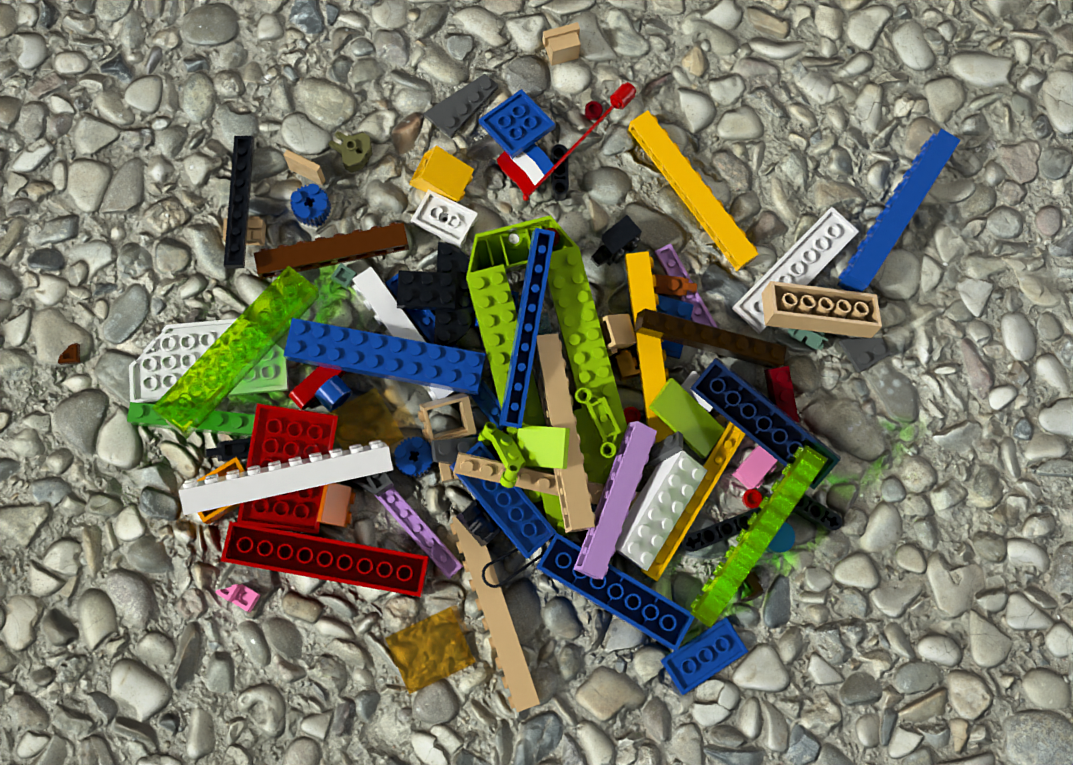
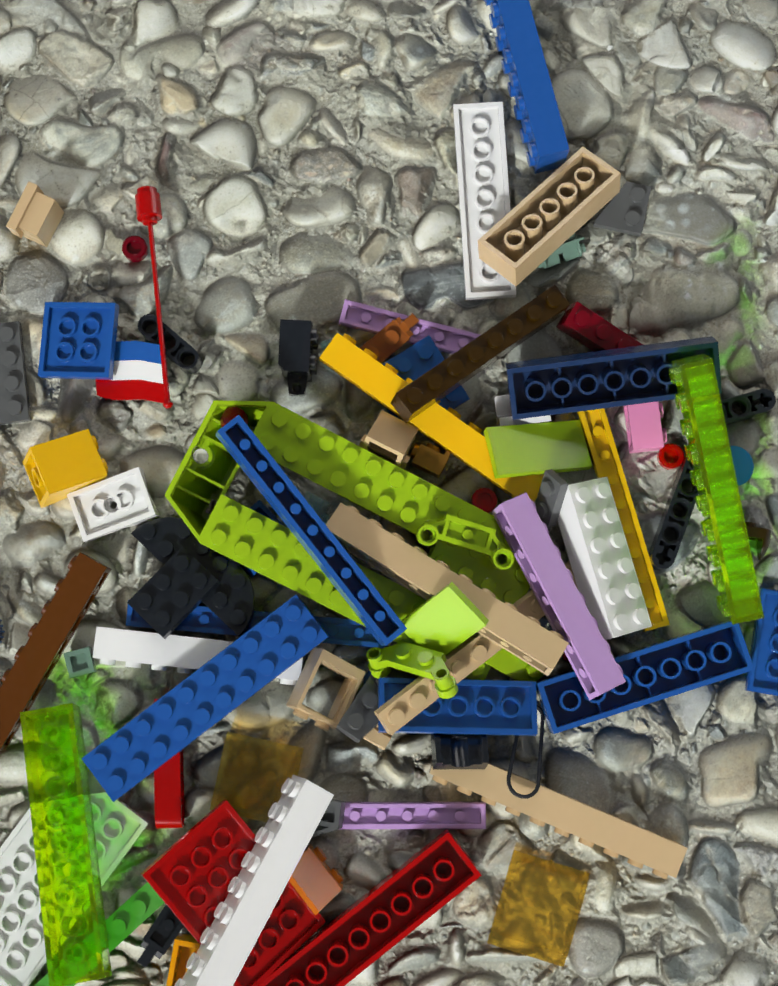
camera: 35 degrees left, 5 degrees up
blue piece [315,375,353,412] -> none
blue brick [394,436,434,478] -> none
yellow brick [628,110,758,271] -> none

